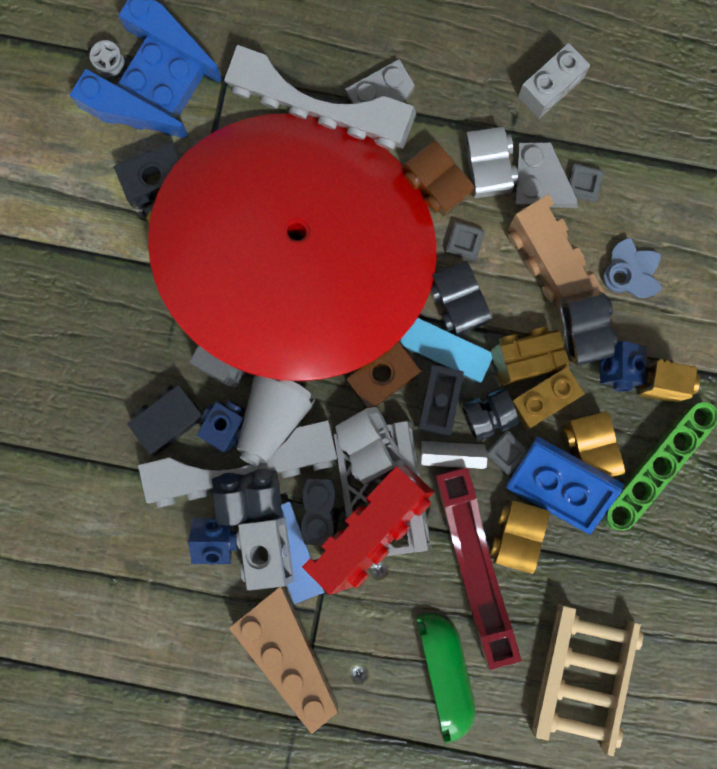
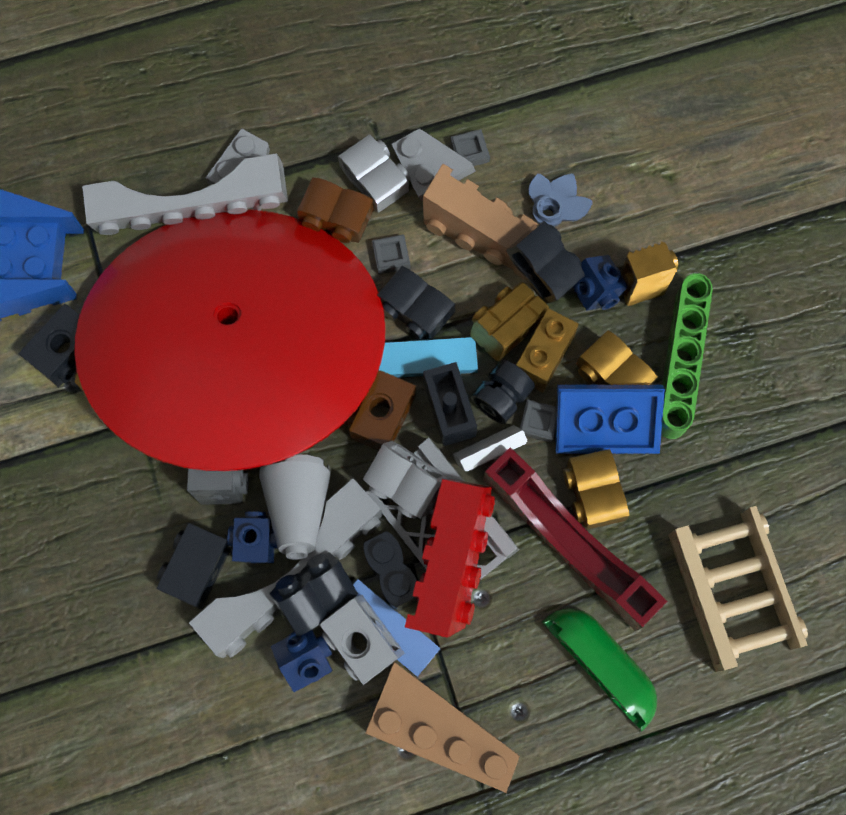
camera: 30 degrees left, 10 degrees down
light grey brick [518,43,590,119] -> none

